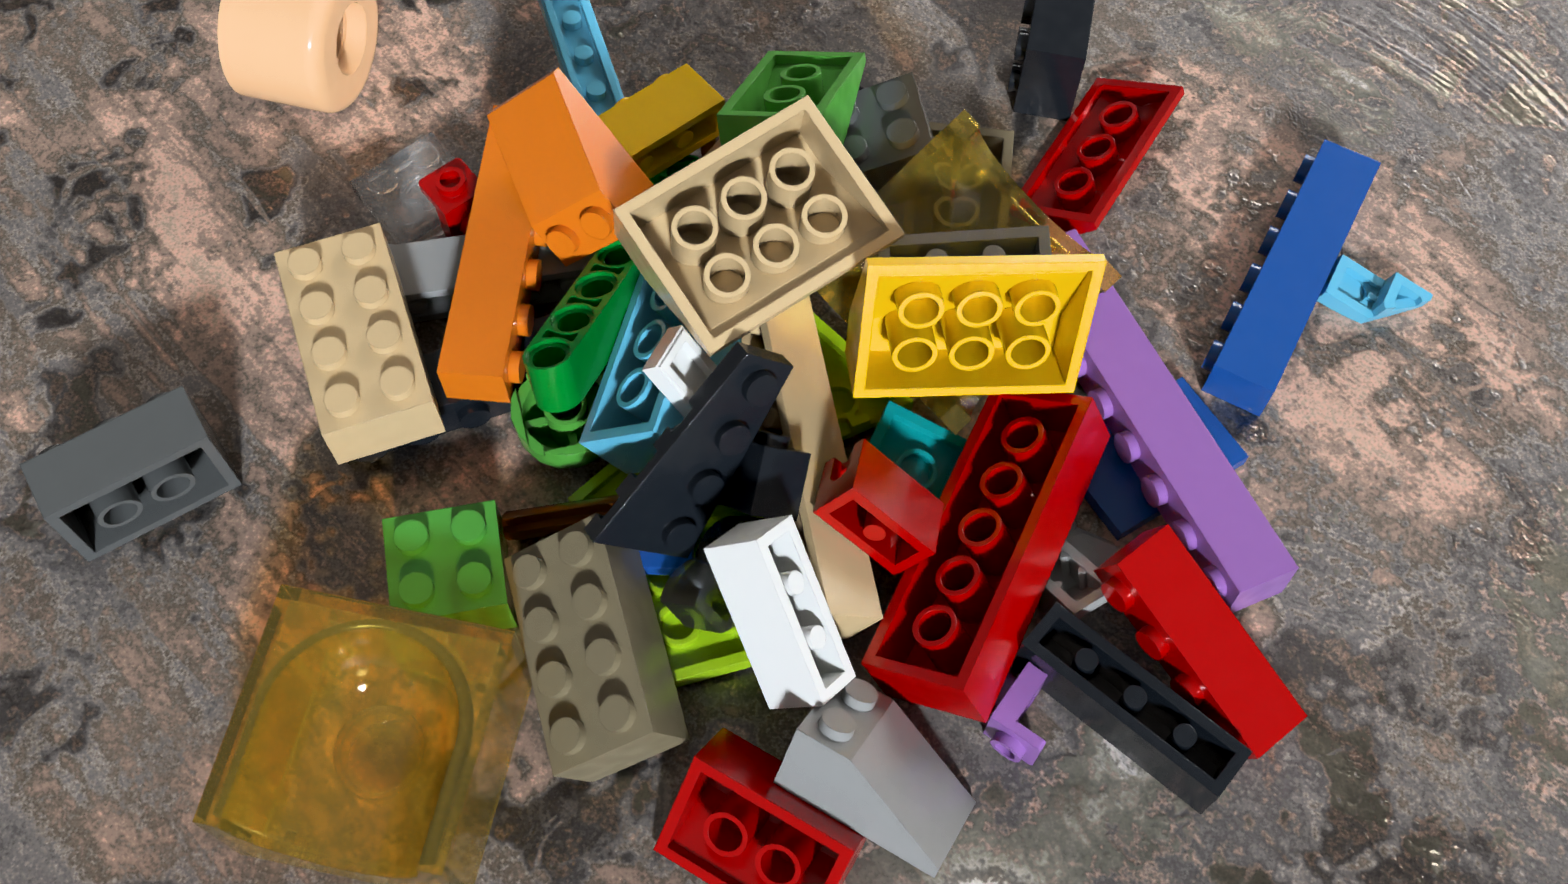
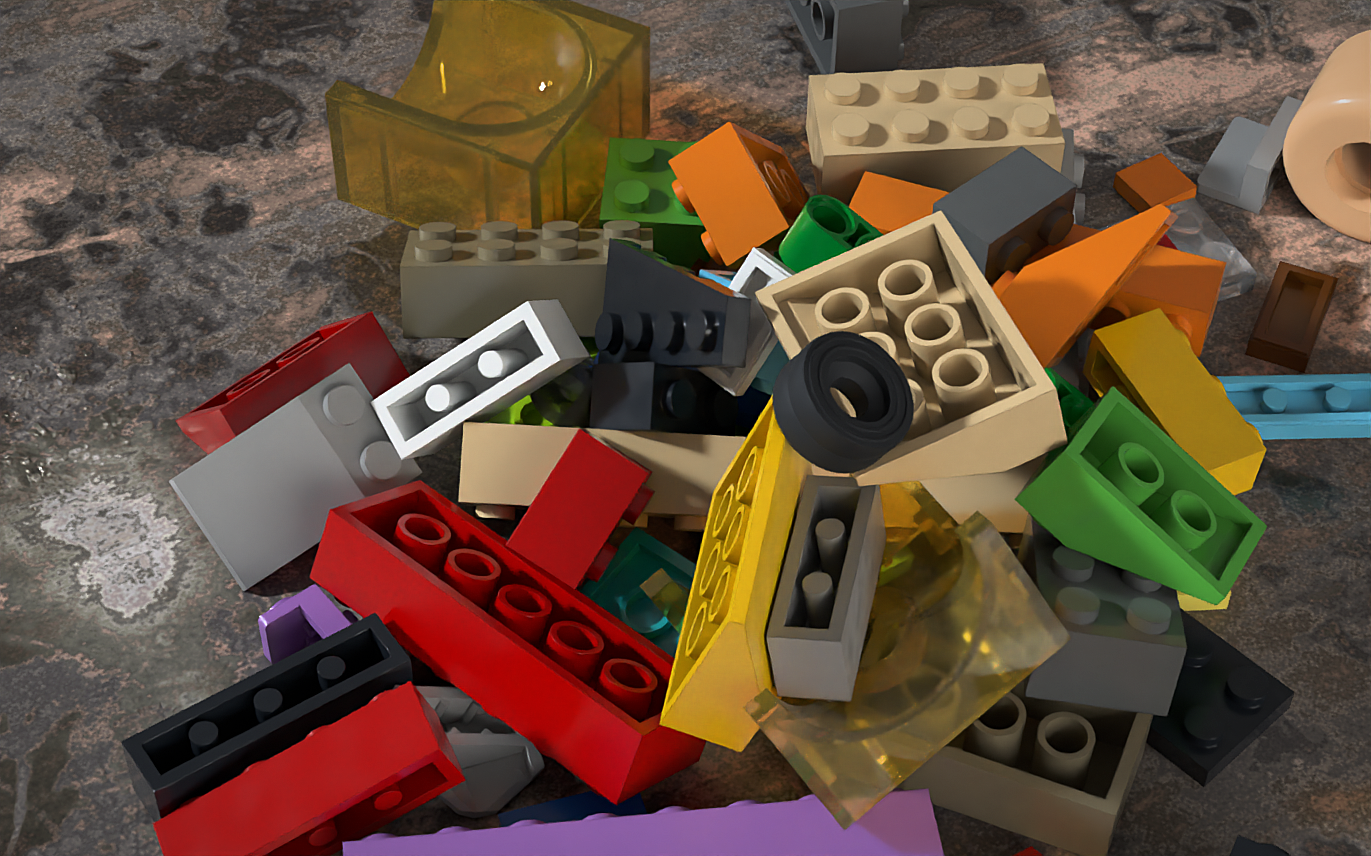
camera: 105 degrees right, 15 degrees down
none -> orange slope [668,121,810,270]
none -> black tyre [772,331,914,474]
none -> dark grey brick [932,146,1077,285]
none -> orange tile [1113,153,1197,213]
none -> light grey panel [1196,96,1303,214]
none -> reddish brown tile [1245,261,1339,373]

